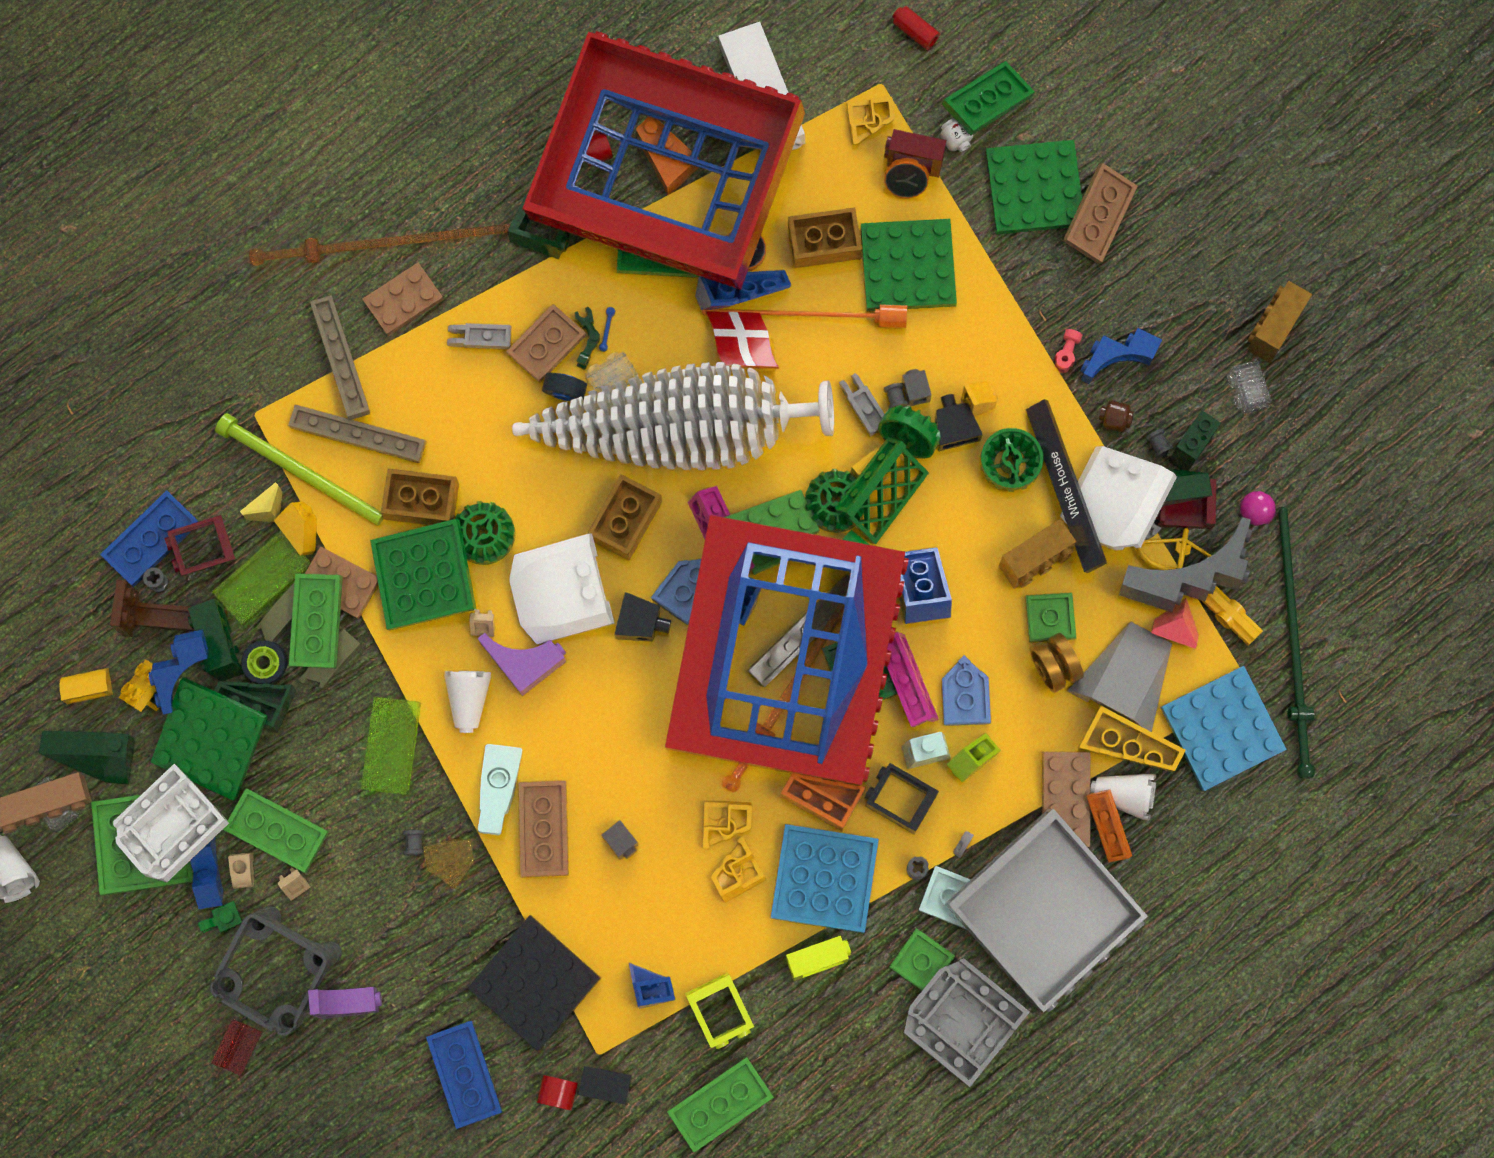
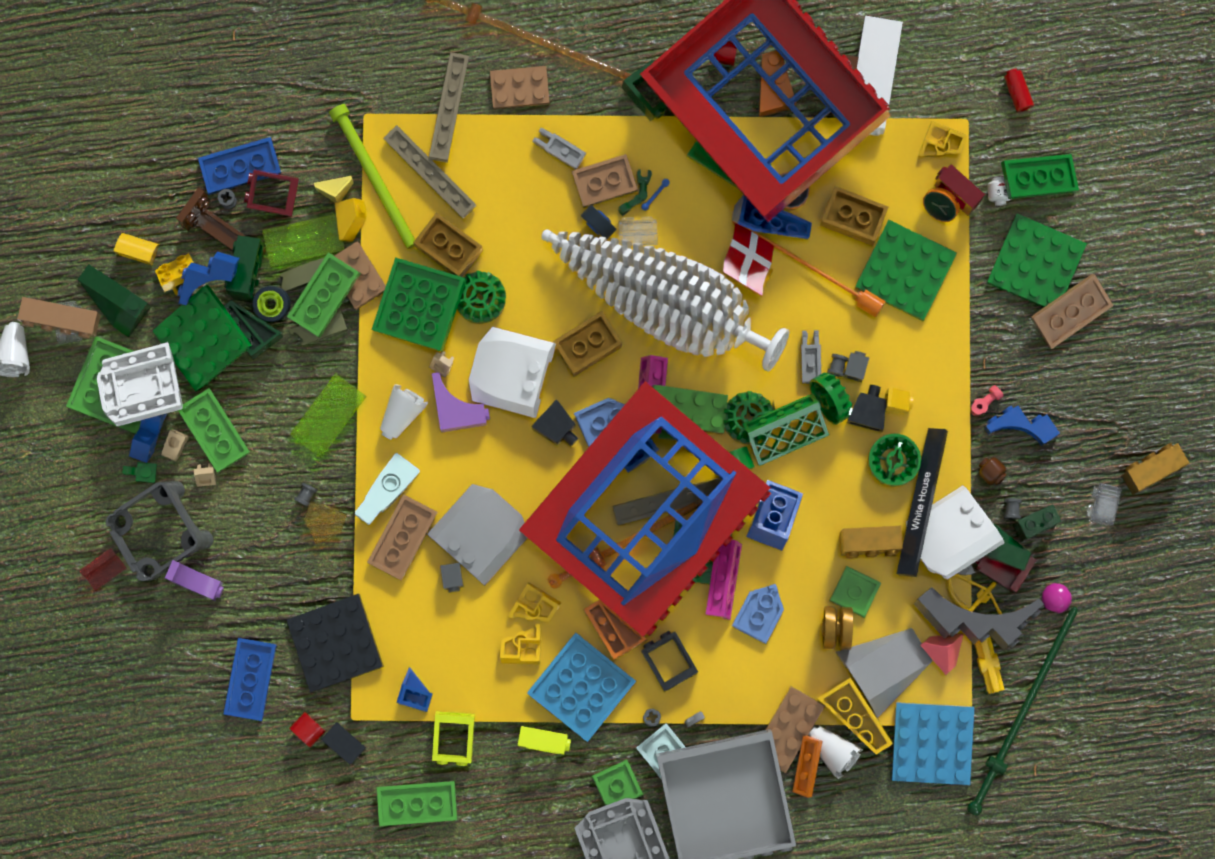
camera: 30 degrees right, 5 degrees up
light aqua torso [902,732,951,769] -> none
lime slope [947,733,1001,782] -> none
none -> light grey wedge [427,484,527,586]

